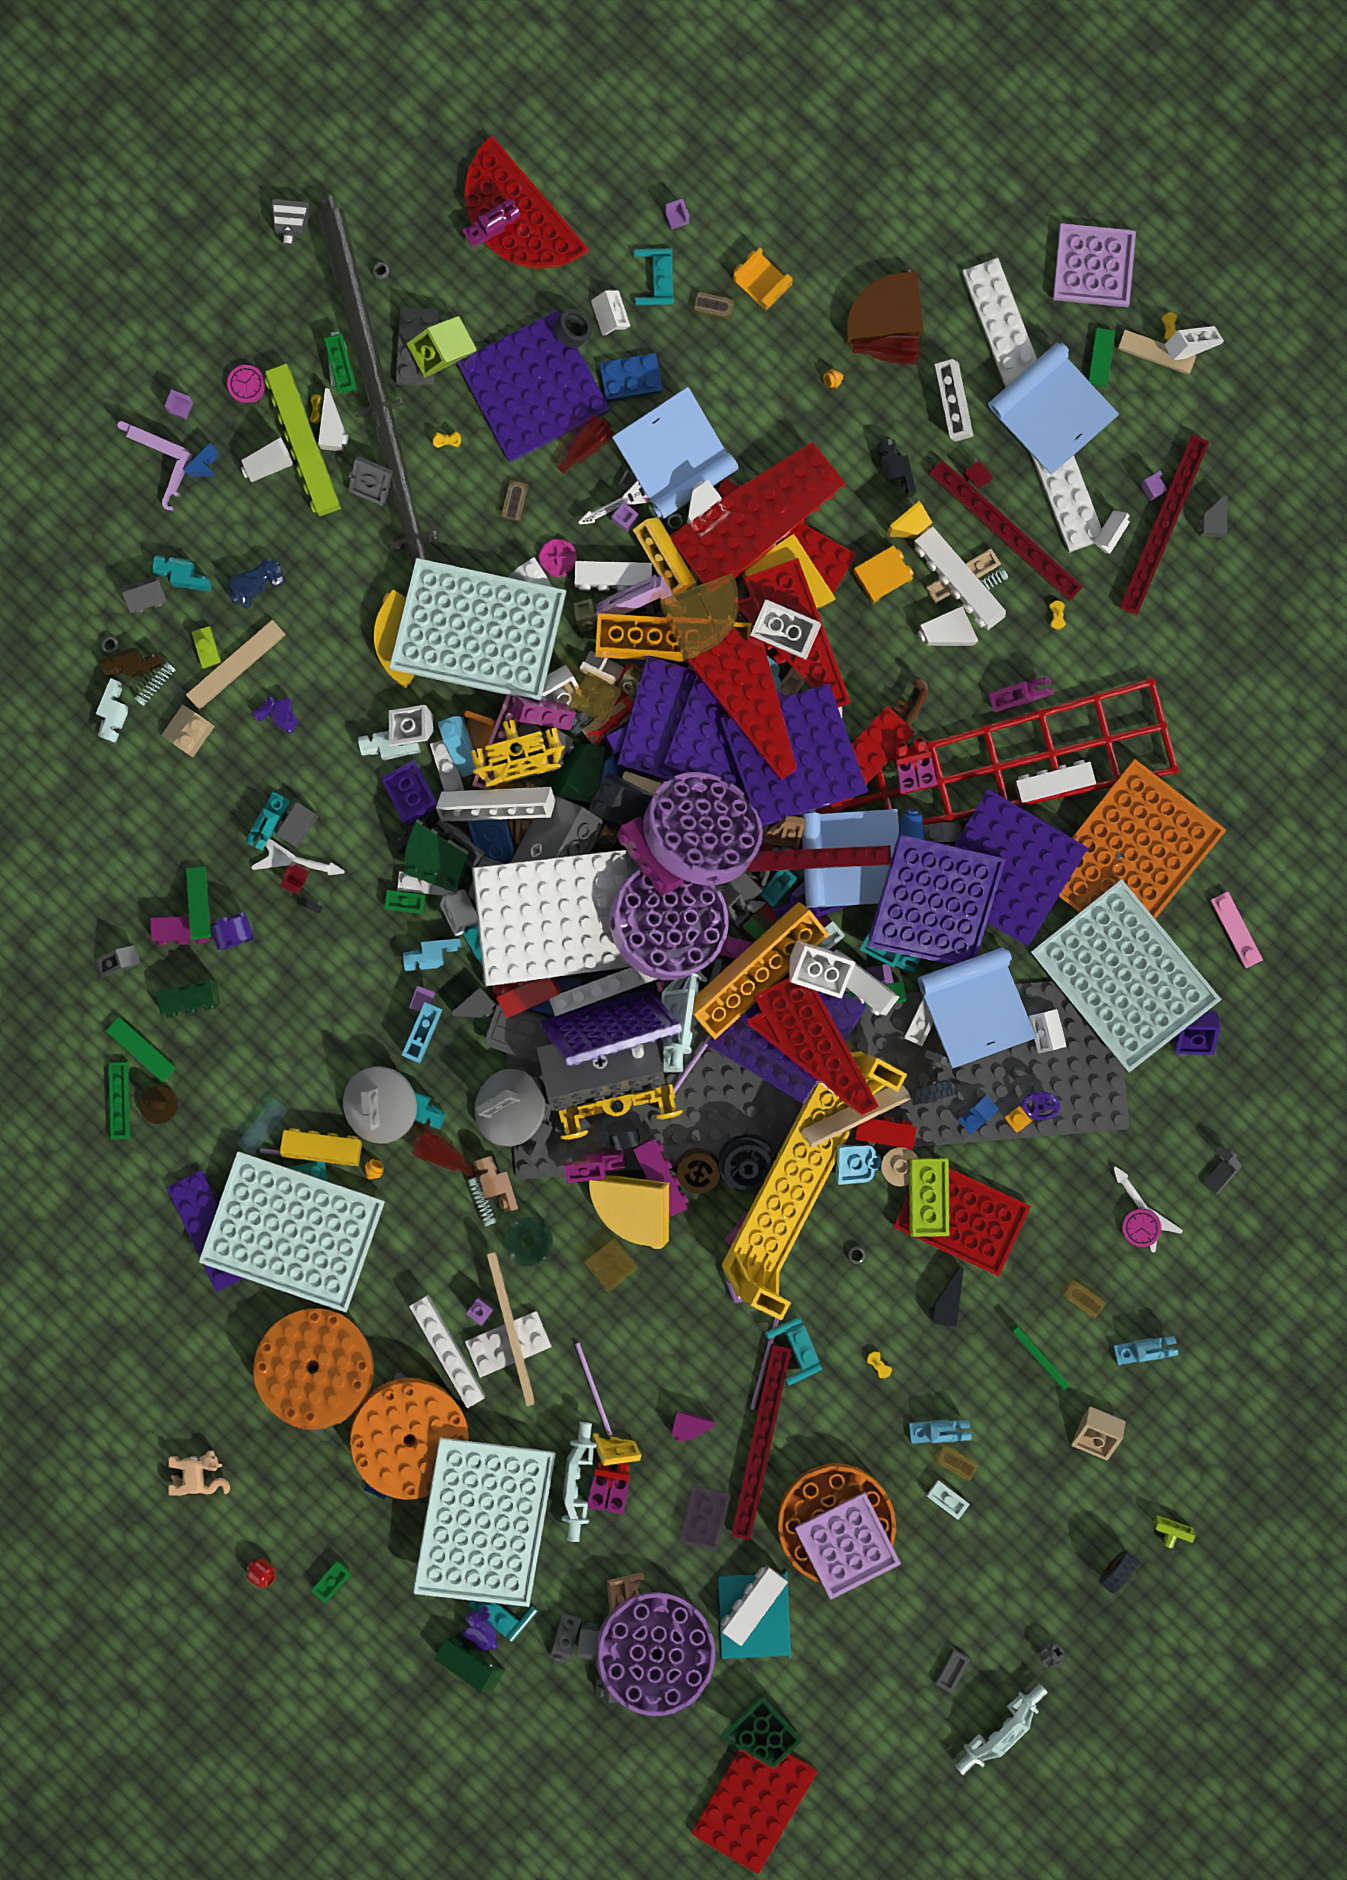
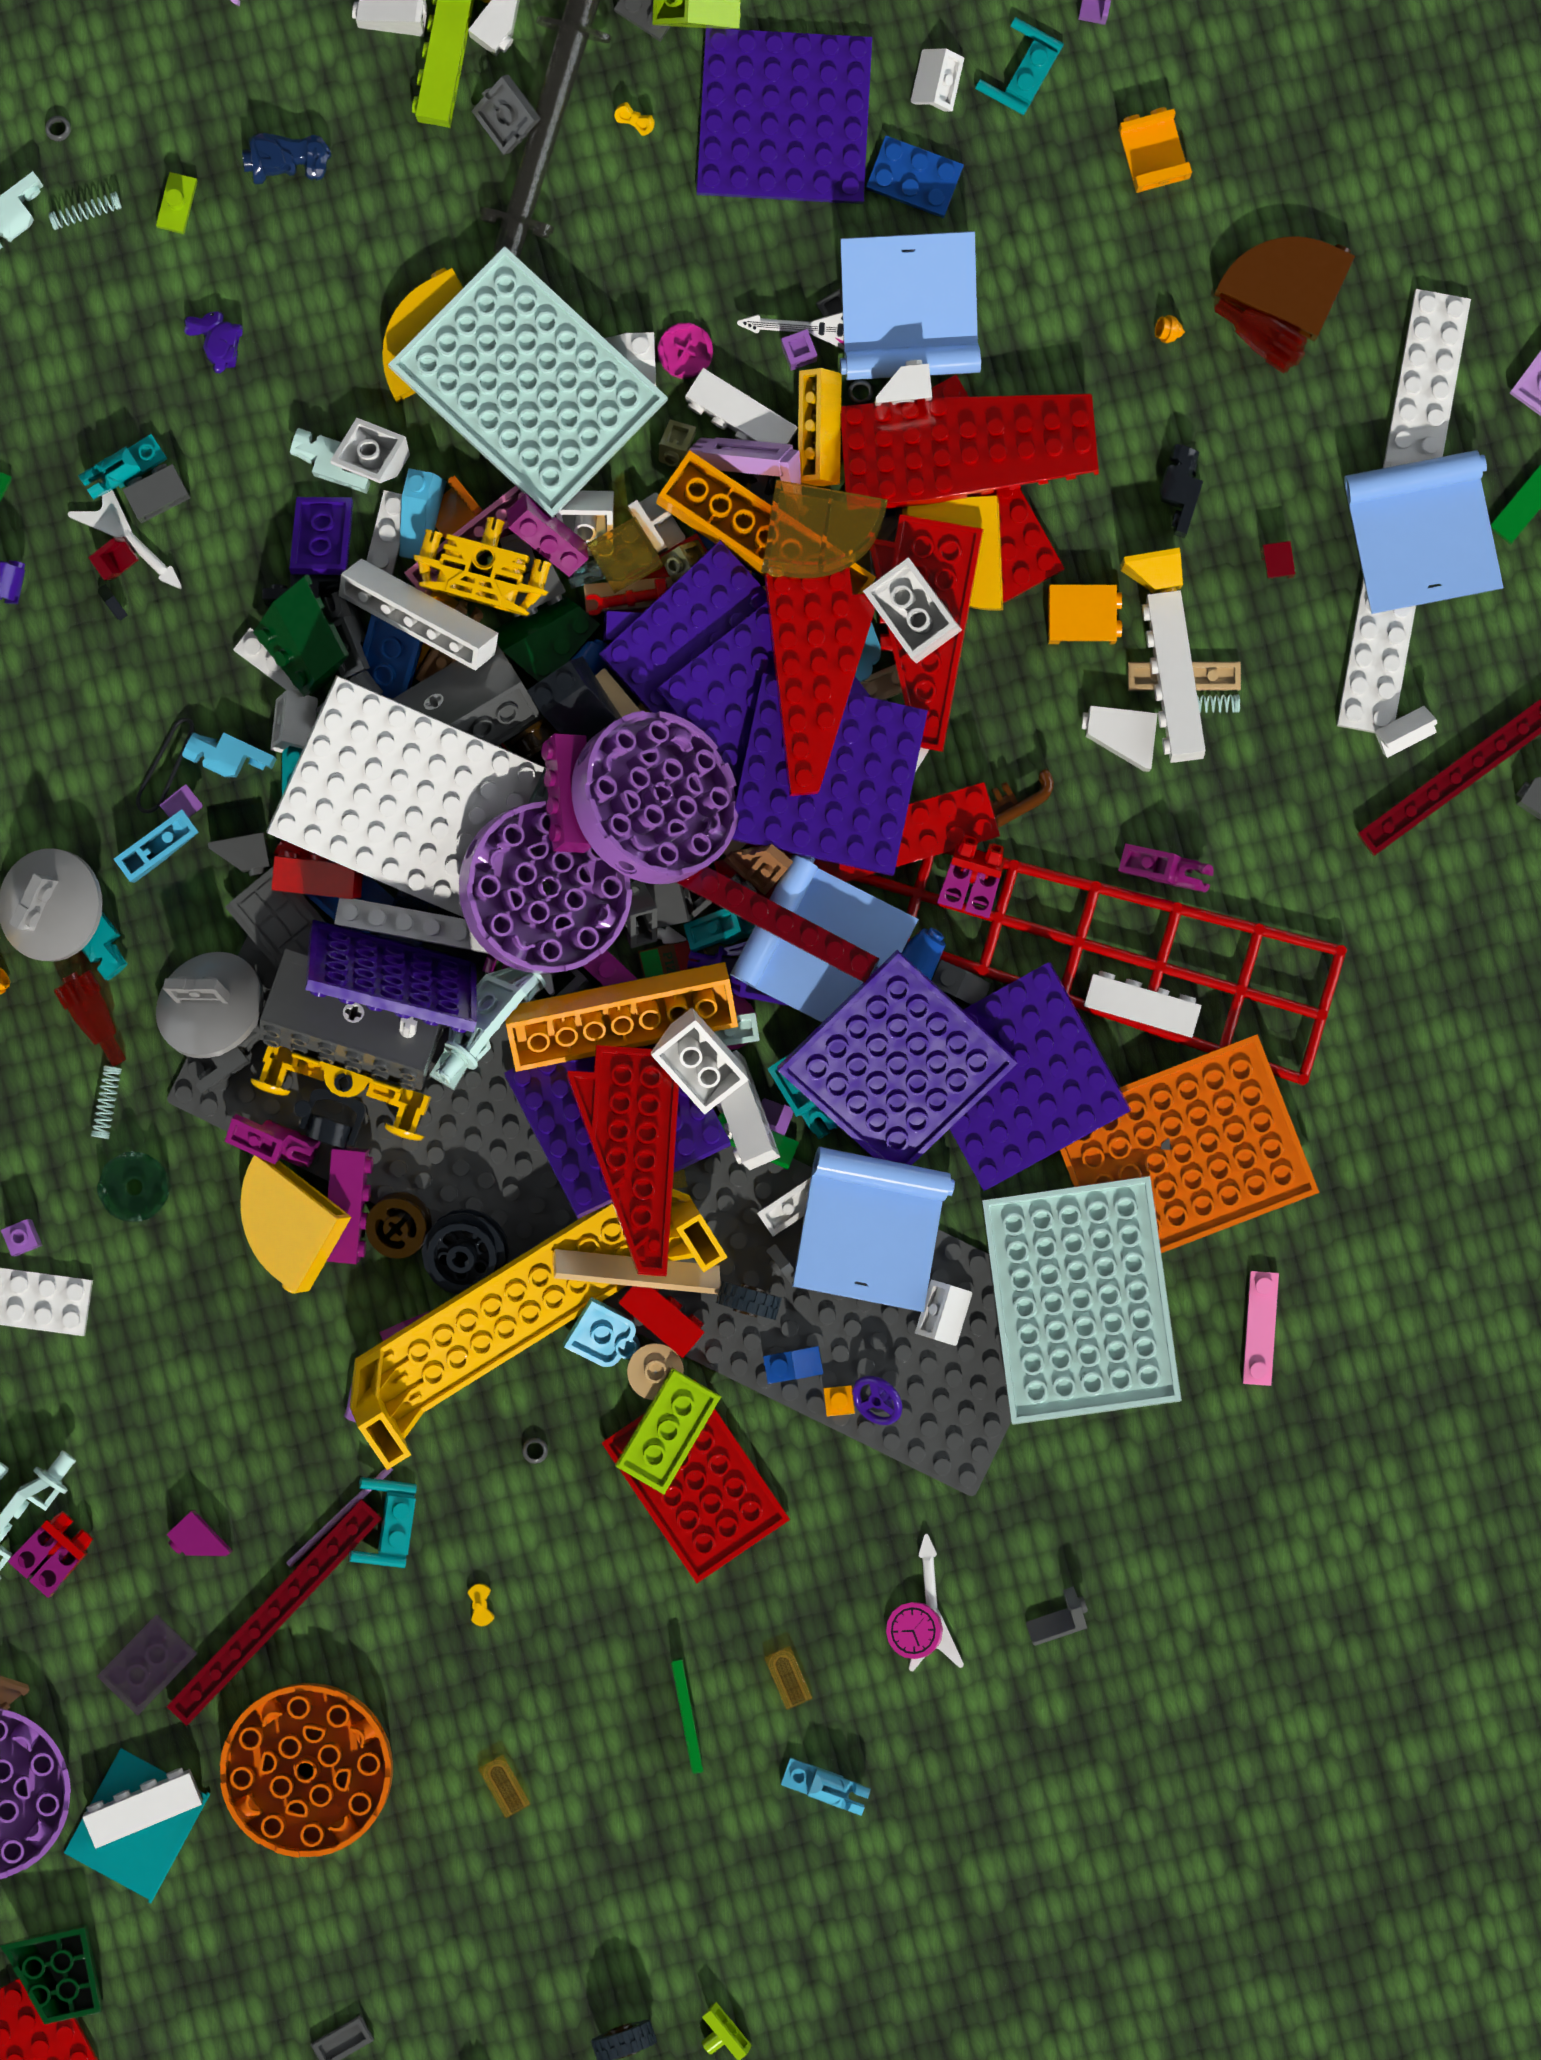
camera: 30 degrees right, 0 degrees up
dark brown plate [100,648,165,679] -> none
dark grey brick [122,575,167,613] -> none
teal plate [153,555,212,592] -> none
tan slope [161,705,215,757] -> none
tan tile [186,620,286,710] -> none
green plate [385,890,426,914] -> none
medium nougat plate [473,1156,518,1212] -> none
tan tile [487,1251,535,1406] -> none
tile [501,480,529,522] -> none
black tyre [554,309,592,348] -> none
clear red piece [557,414,615,474] -> none
lavender axle [575,1343,612,1436] -> none
clear yellow plate [584,1238,639,1293] -> none
yellow wing [592,1433,641,1465] -> none
lavender axle [673,1034,712,1094] -> none
tile [694,292,735,320] -> none
lavender plate [795,1492,901,1600] -> none
medium azure plate [909,1420,971,1444] -> none
light aqua plate [926,1480,970,1520] -> none
dark red plate [929,459,1083,602] -> none
black slope [929,1267,964,1327] -> none
white brick [935,359,974,441] -> none
yellow piece [1049,601,1066,630] -> none
tan slope [1072,1407,1126,1461] -> none
medium lavender panel [1140,471,1167,501] -> none
dark purple slope [1175,1011,1220,1055] -> none
none -> black piece [136,717,194,814]

